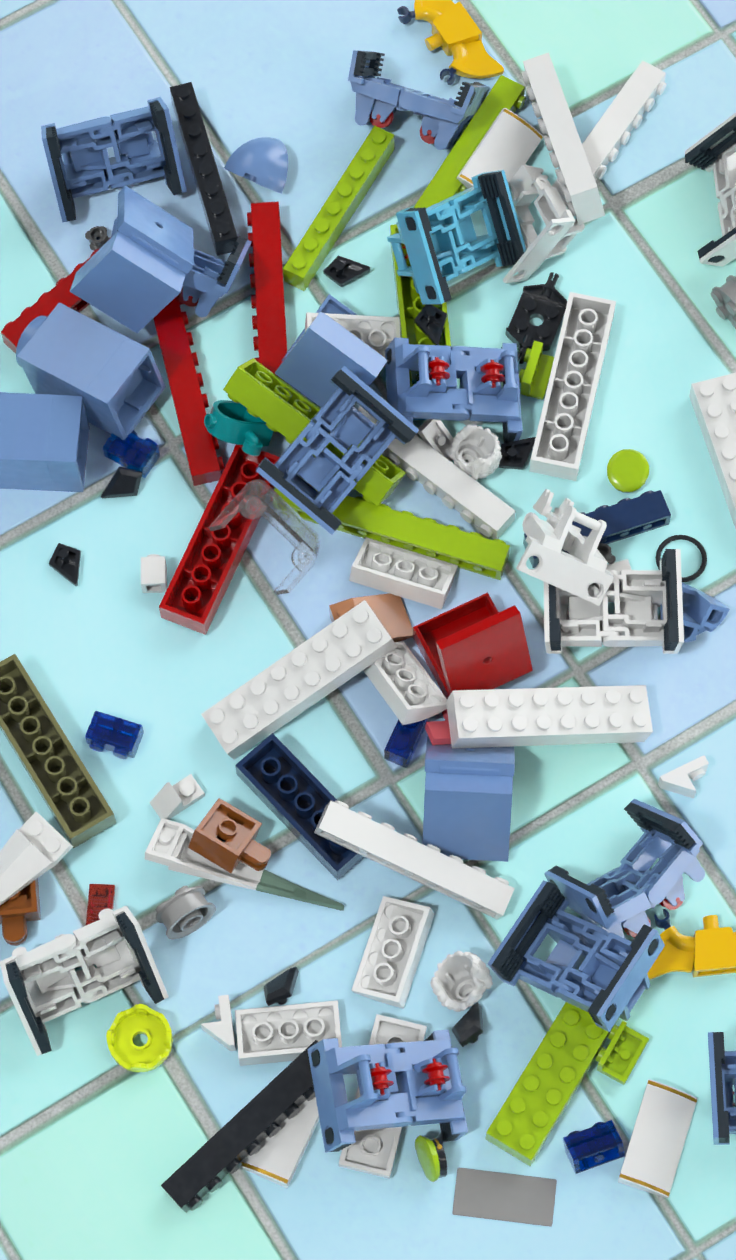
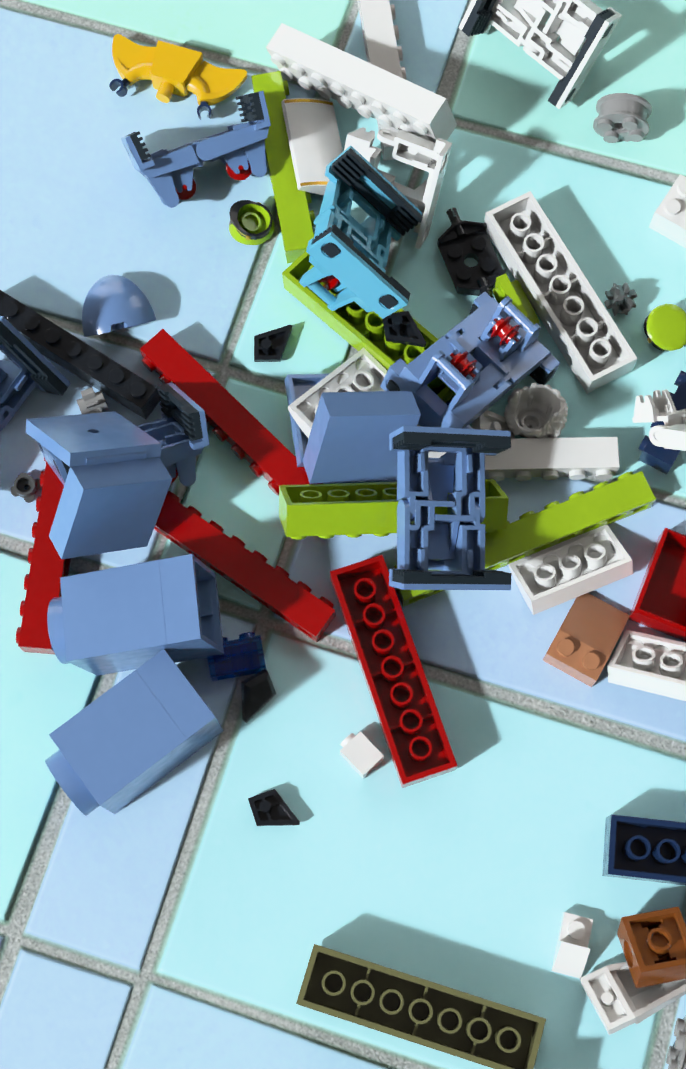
camera: 40 degrees left, 5 degrees up
clear blue brick [85,711,144,759] -> none
white brick [201,600,397,760] -> none
teal piece [204,400,273,456] -> none
clear windscreen [208,479,321,595] -> none
lime brick [283,125,395,291] -> none
black piece [499,437,536,470] -> none
none -> light grey gear [76,387,109,414]
none -> lime piece [229,200,275,245]
none -> dark grey gear [604,282,637,316]

